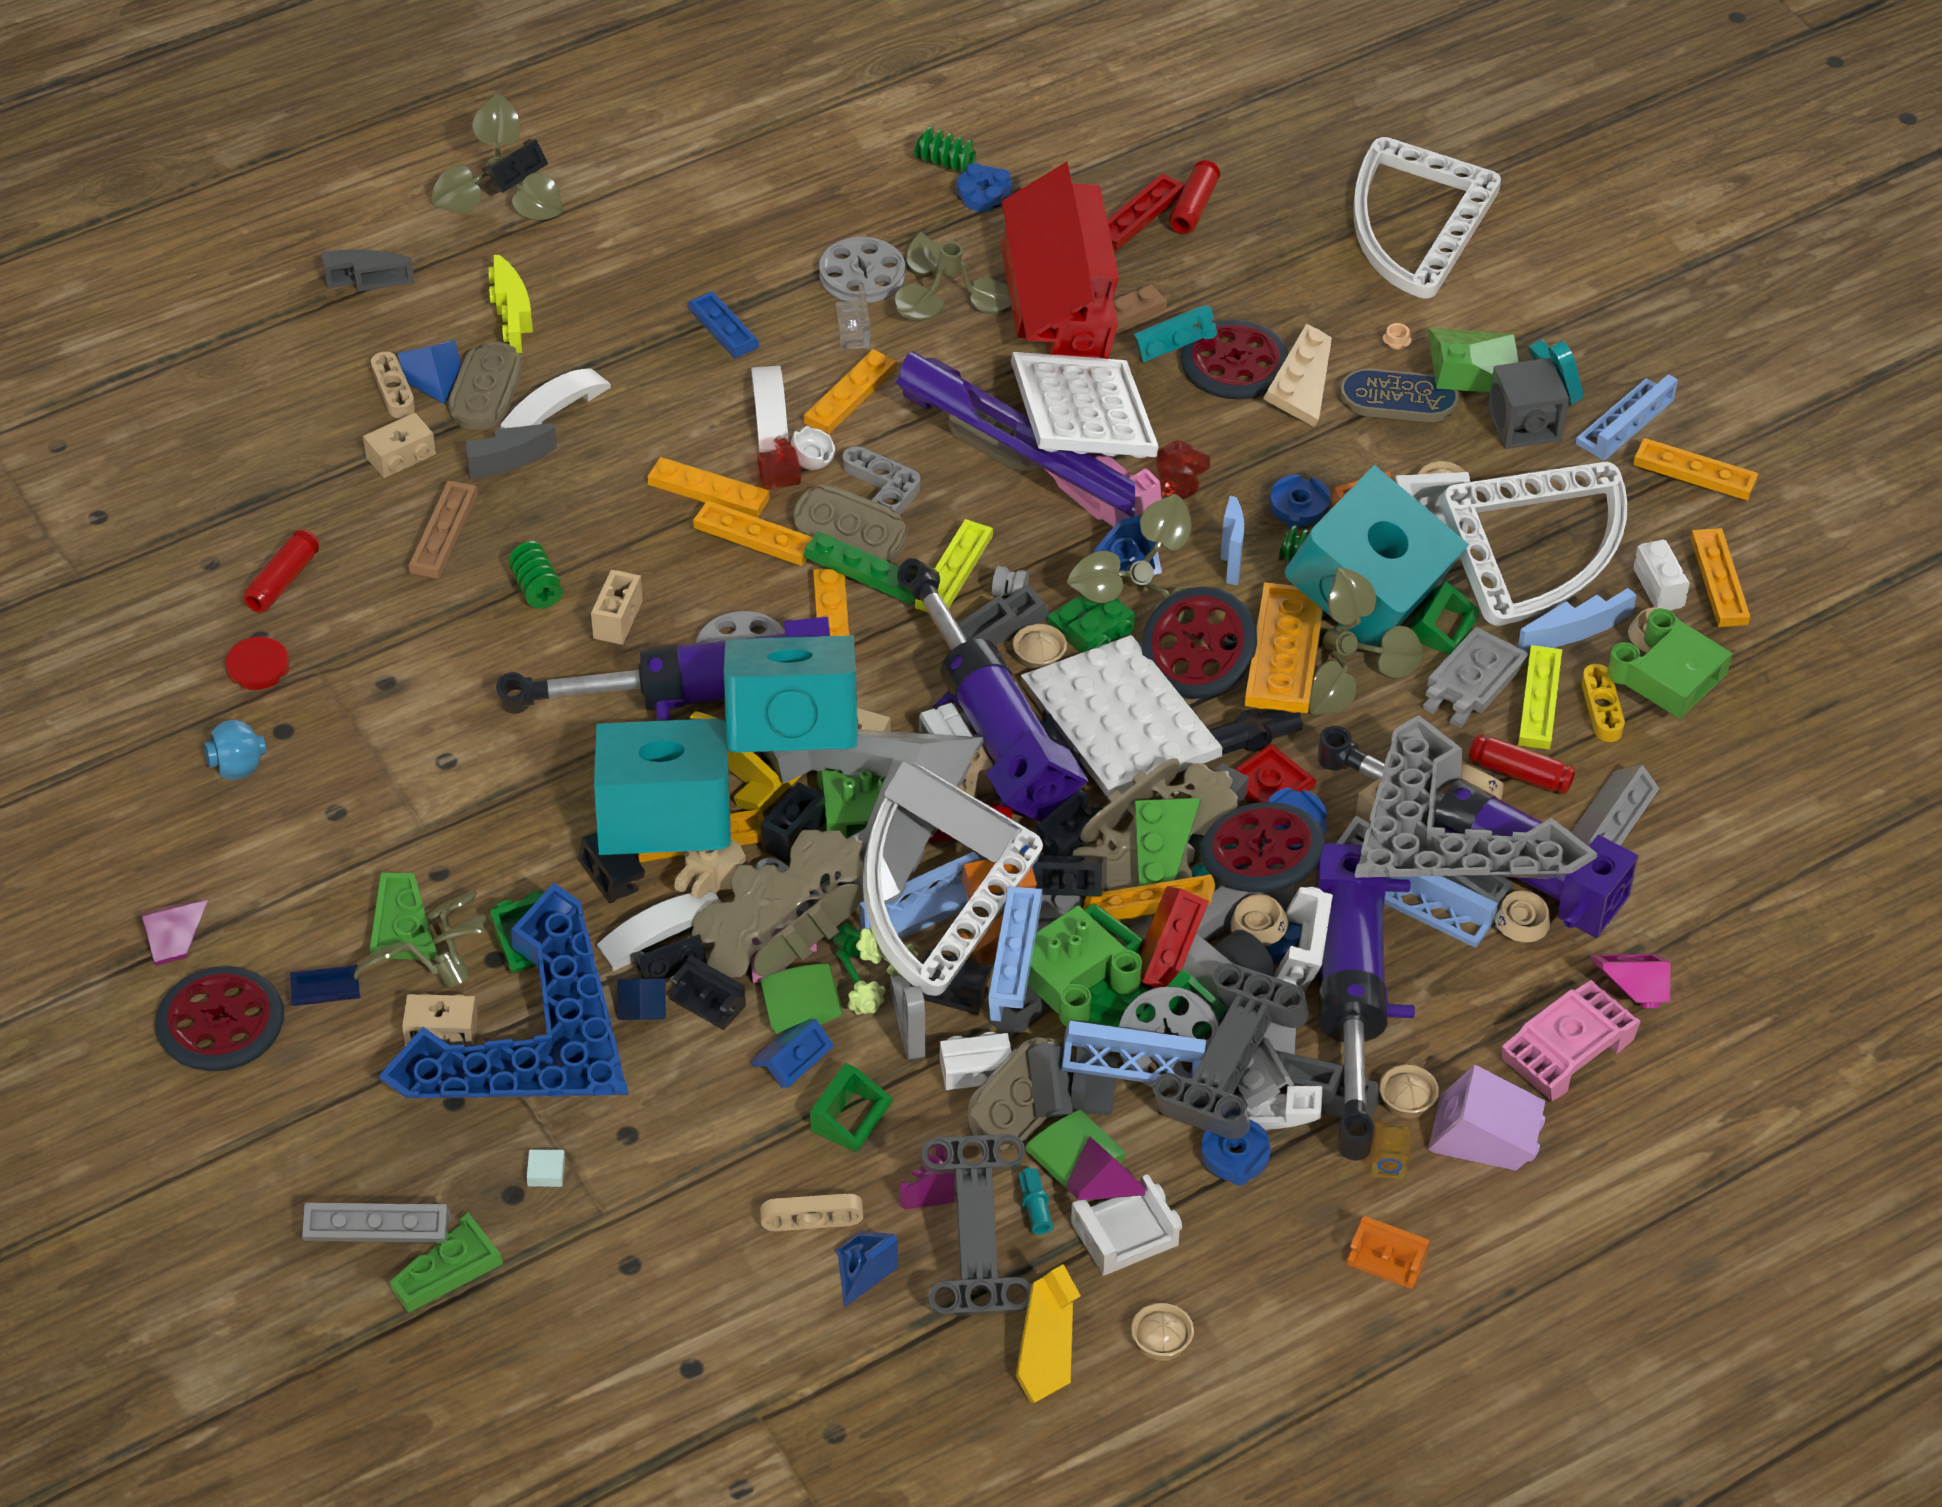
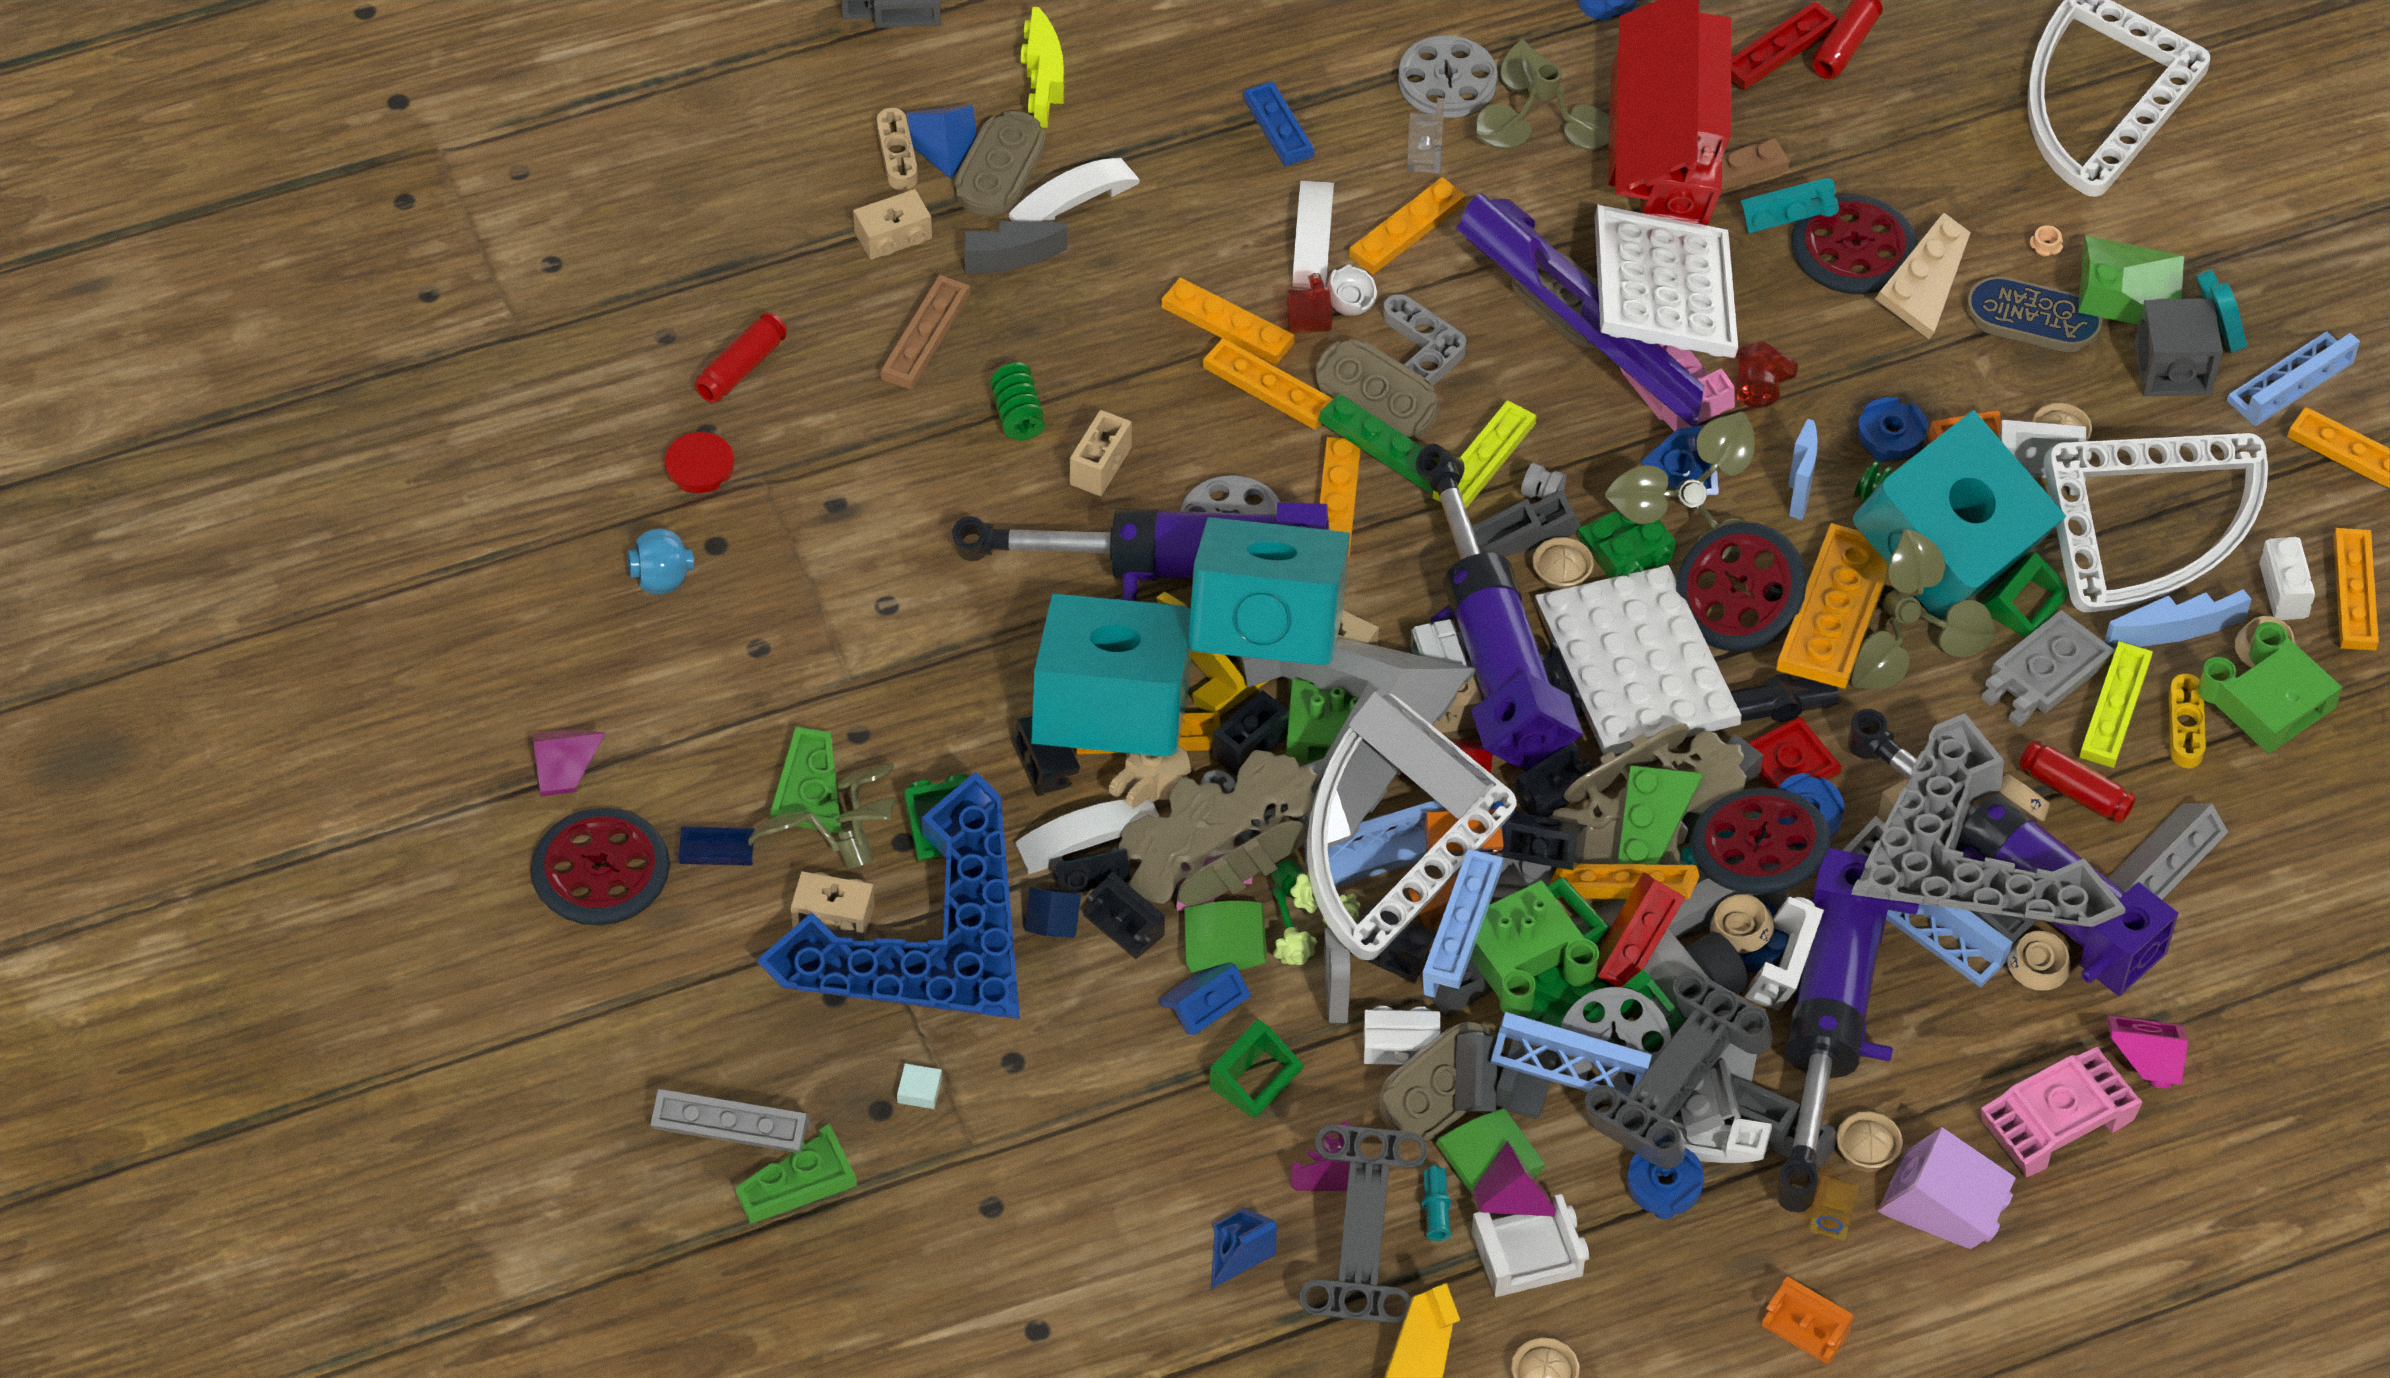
camera: 10 degrees right, 5 degrees up
tan beam [760,1194,863,1231] -> none

